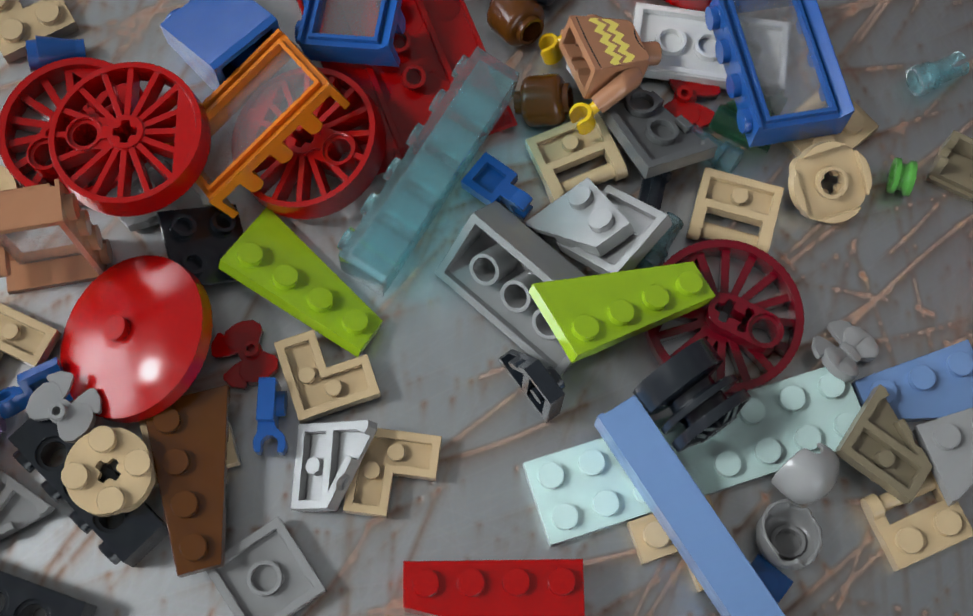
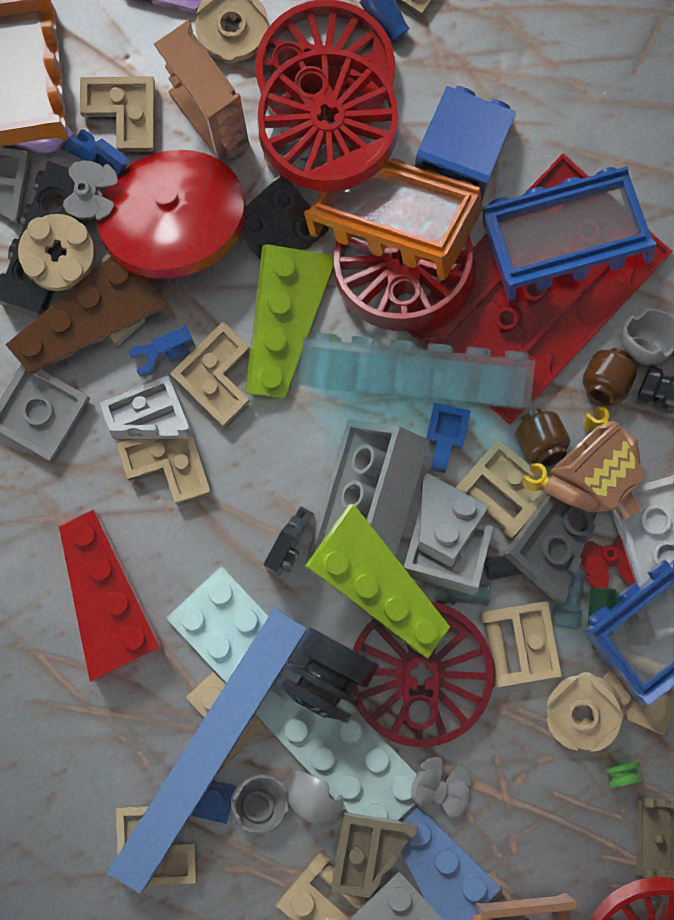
camera: 70 degrees right, 10 degrees up
red piece [211,320,279,390] -> none

